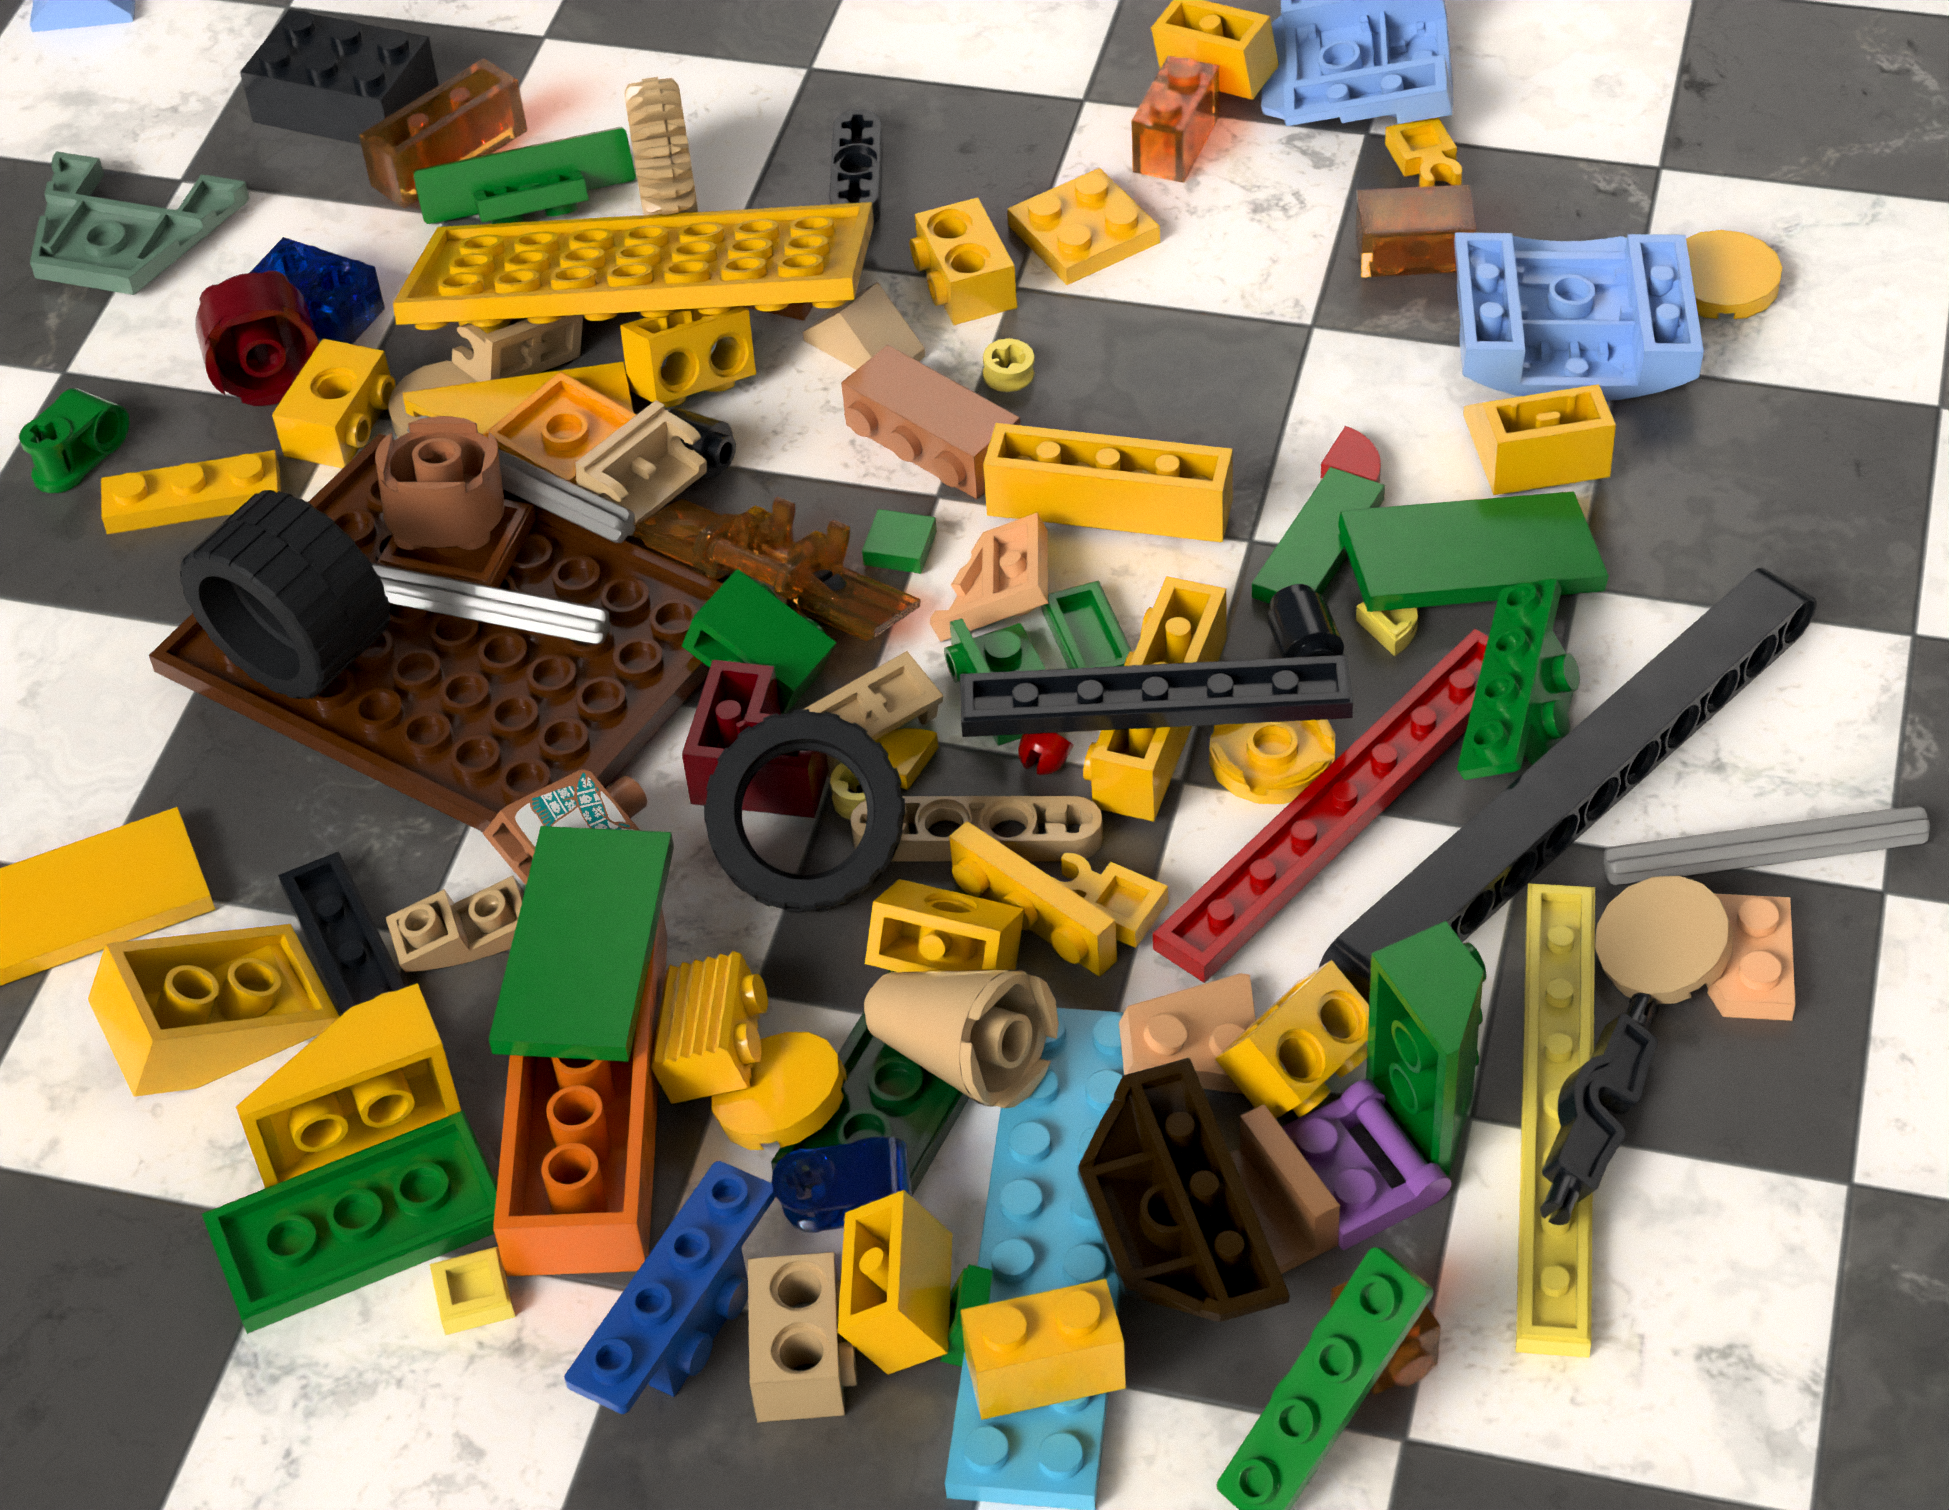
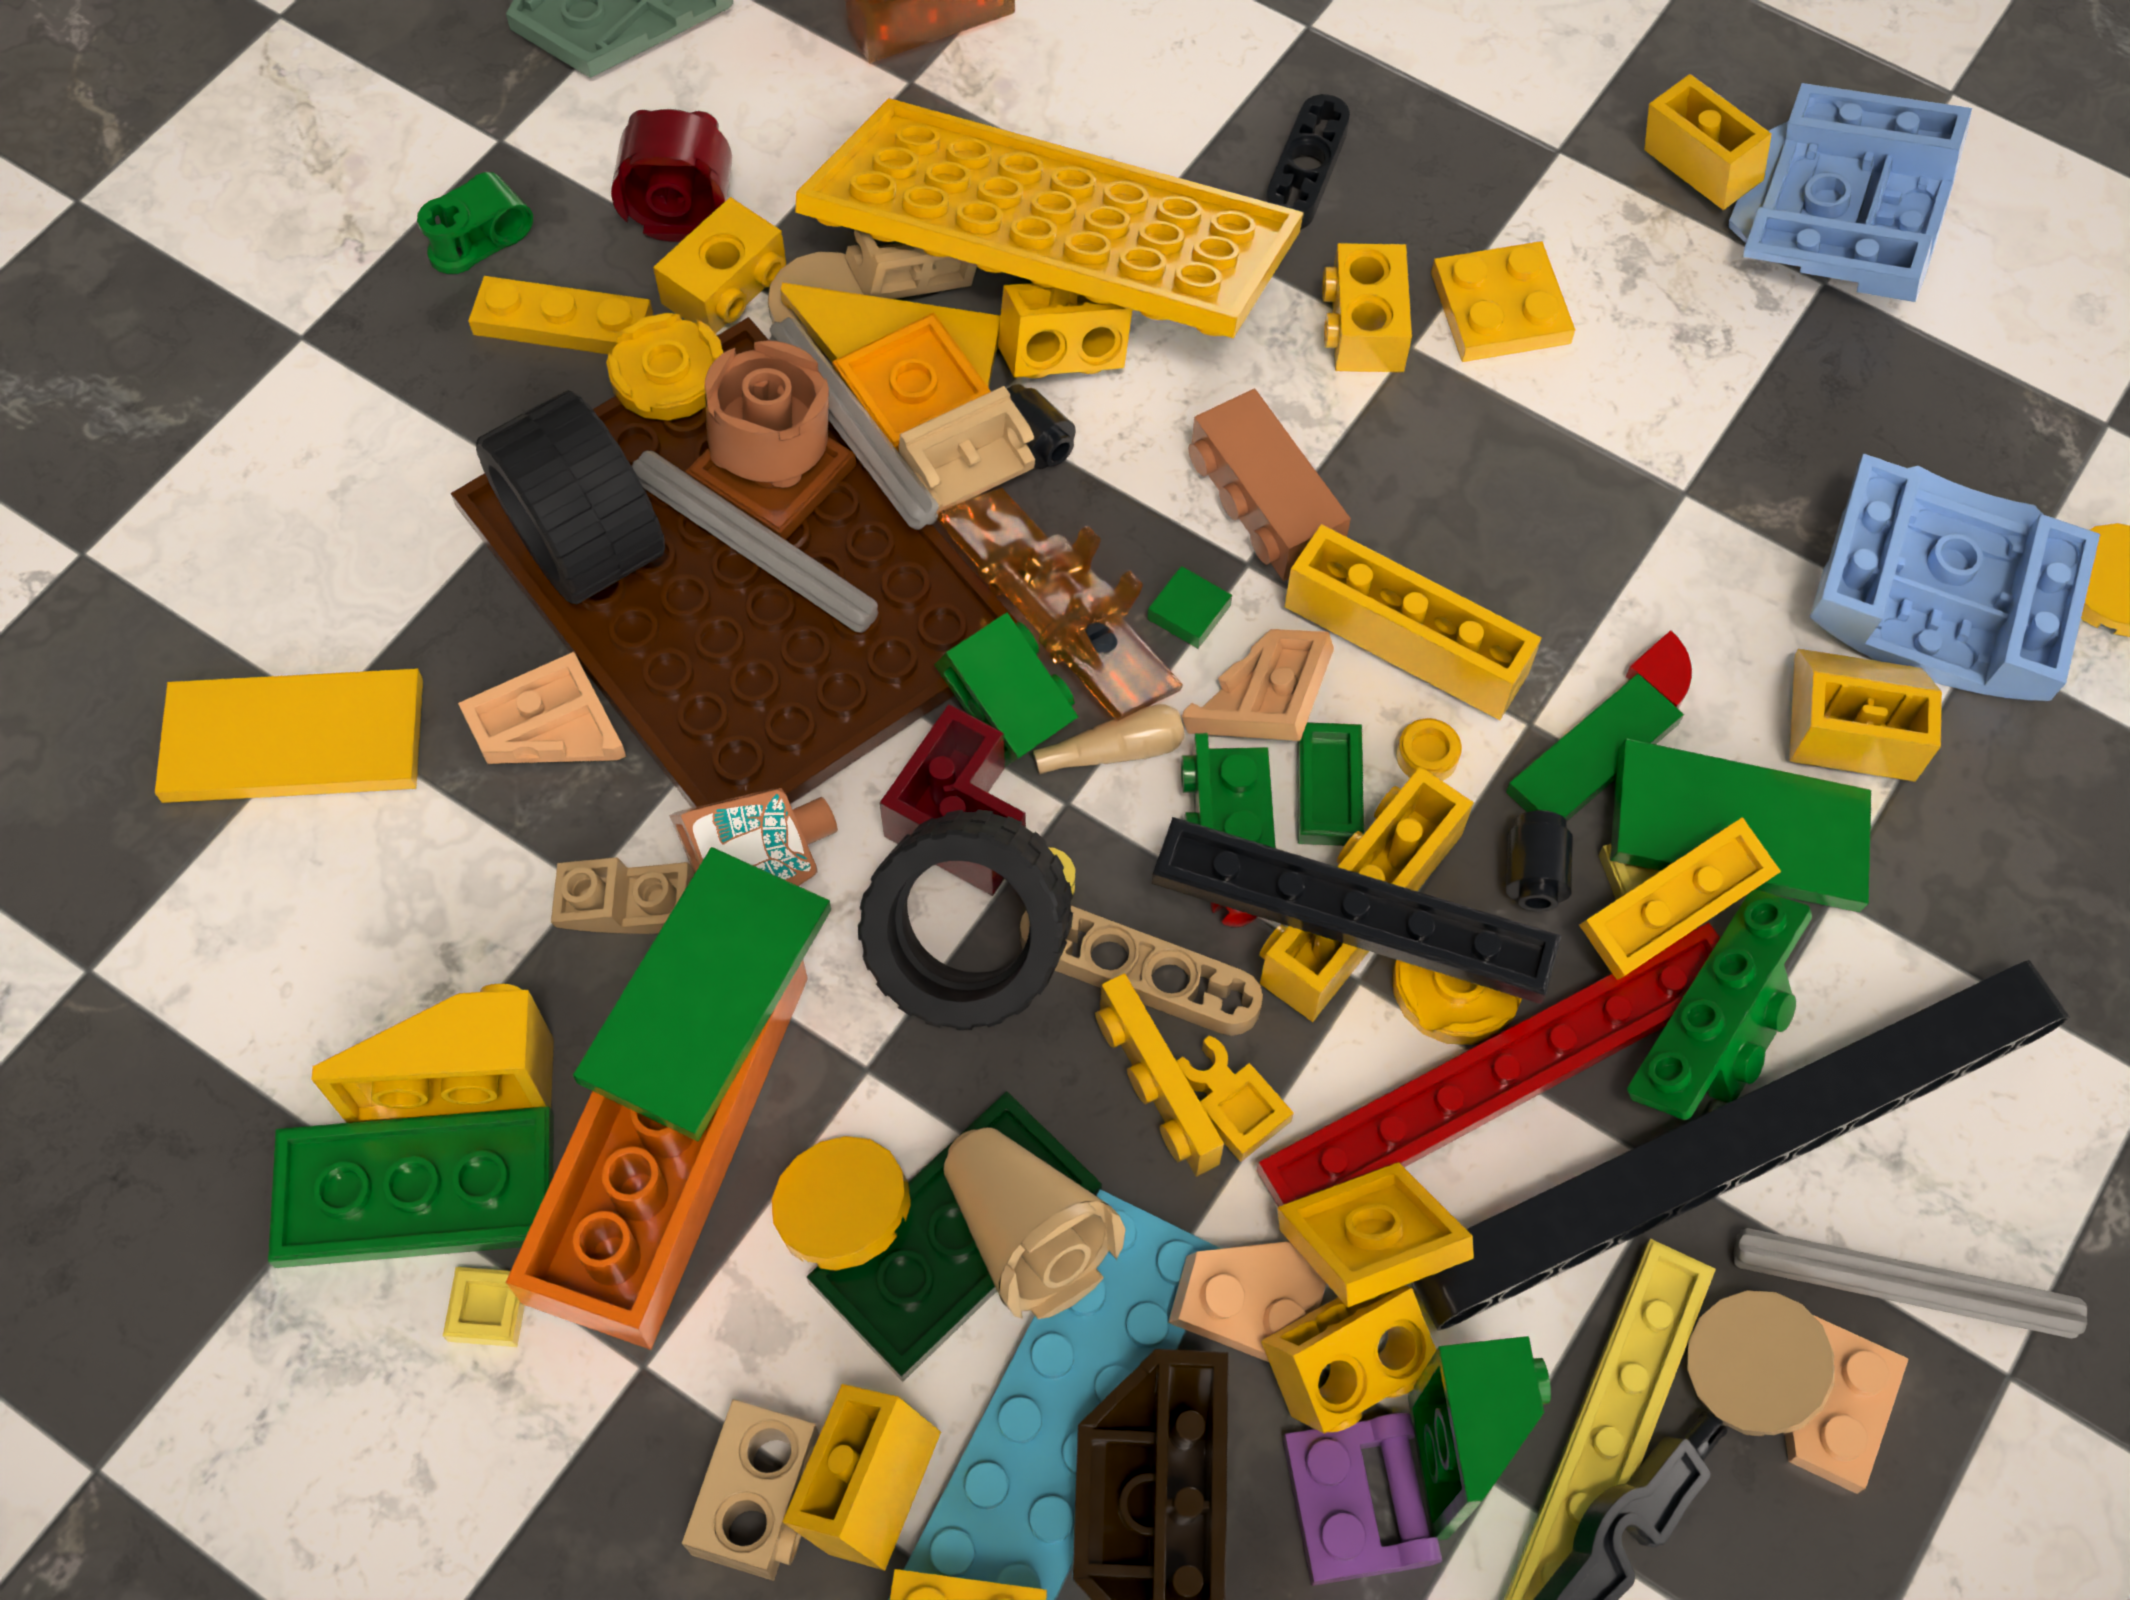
camera: 15 degrees right, 15 degrees up
yellow slope [88,924,340,1097] -> none
clear blue brick [249,237,385,344] -> none
black tile [278,851,405,1014] -> none
green bracket [413,127,636,224] -> none
blue bracket [564,1161,776,1414] -> none
tan gear [624,77,698,215] -> none
yellow brick [650,950,768,1104] -> none
clear blue piece [771,1136,912,1233] -> none
tan slope [803,282,925,370] -> none
tan hinge [804,651,943,778] -> none
yellow brick [865,879,1025,972] -> none
yellow tile [875,728,939,790] -> none
green tile [940,1264,993,1367] -> none
light yellow bush [983,338,1035,392] -> none
clear orange brick [1131,56,1219,183] -> none
medium nougat panel [1230,1104,1340,1274] -> none
clear orange brick [1356,185,1477,277] -> none
yellow plate [1385,117,1462,198] -> none
none -> light nougat wing [458,652,626,764]
none -> yellow tile [606,313,723,421]
none -> tan piece [1033,704,1185,774]
none -> yellow plate [1277,1162,1474,1307]
none -> yellow tile [1396,718,1462,781]
none -> yellow plate [1579,817,1781,980]

